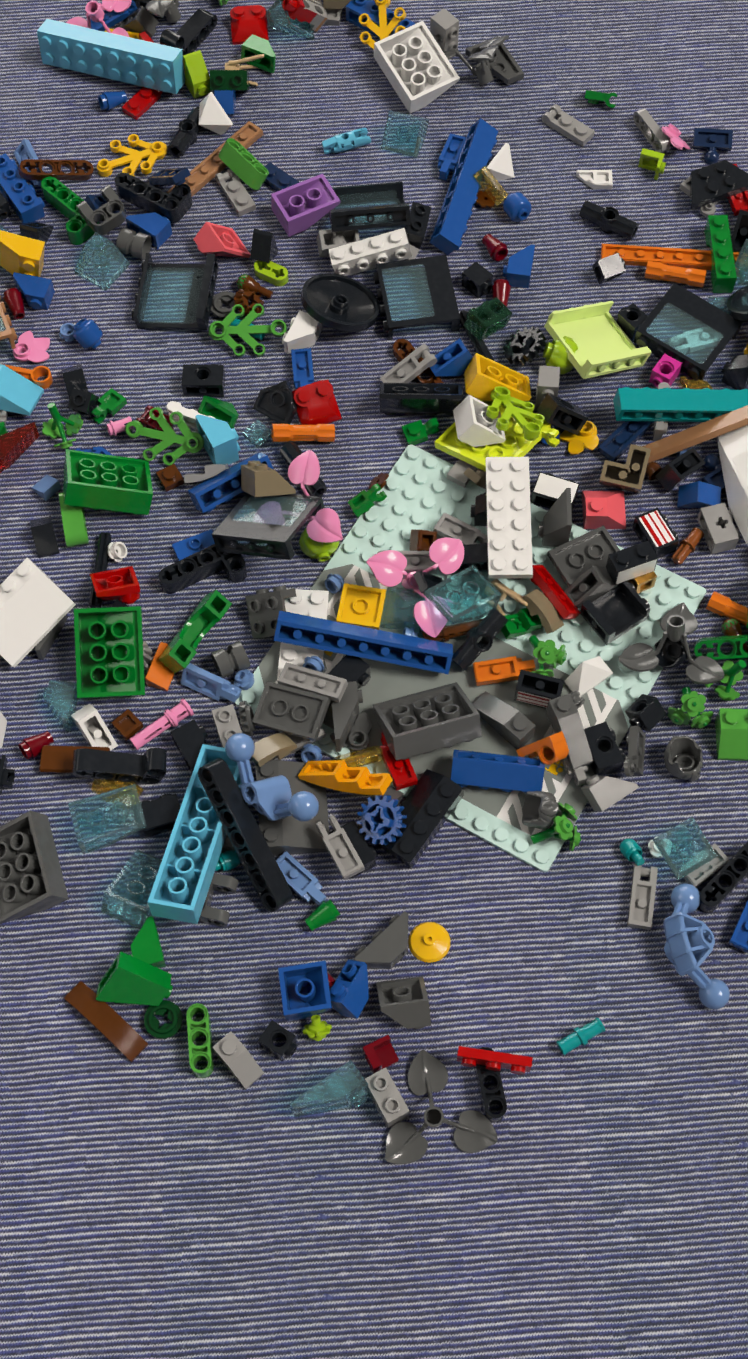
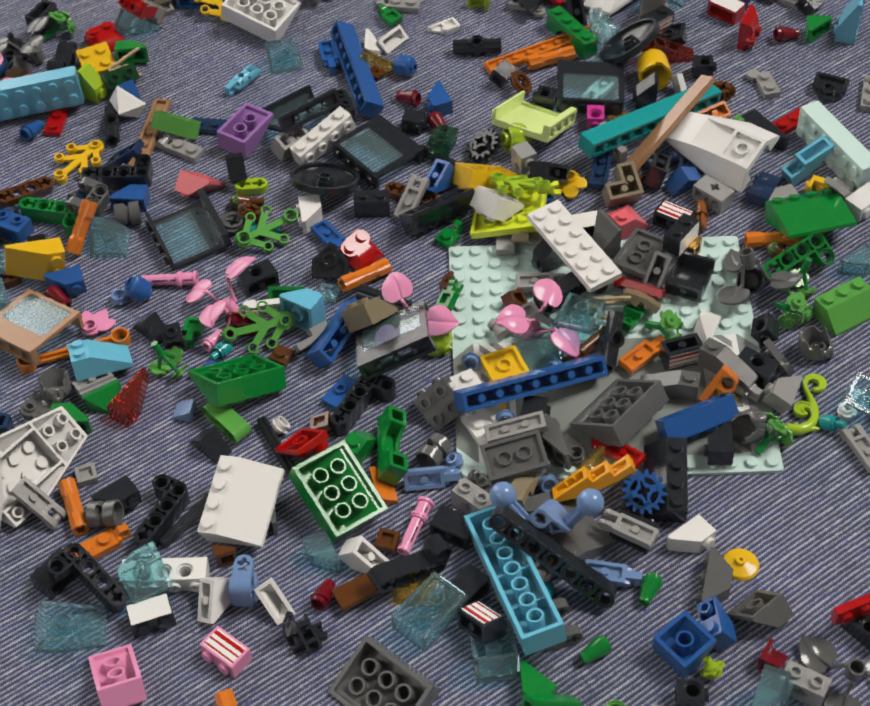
camera: 30 degrees left, 15 degrees down
none -> orange axle [65,199,98,255]
none -> yellow plate [75,42,115,75]
none -> bright pink pin [142,270,199,287]
none -> bright pink plant [185,257,256,329]
none -> teal cylinder [209,340,233,361]
none -> reddish brown plate [310,411,331,431]
none -> green slope [345,430,378,465]
none -> black brick [353,189,390,218]
none -> white slope [377,24,409,55]
none -> green plate [378,4,403,27]
none -> black brick [457,600,506,645]
none -> reddish brown gear [509,71,532,96]
none -> green cone [578,635,612,665]
none -> white slope [666,514,717,553]
none -> black slope [703,422,734,465]
none -> lime plant [785,373,827,436]

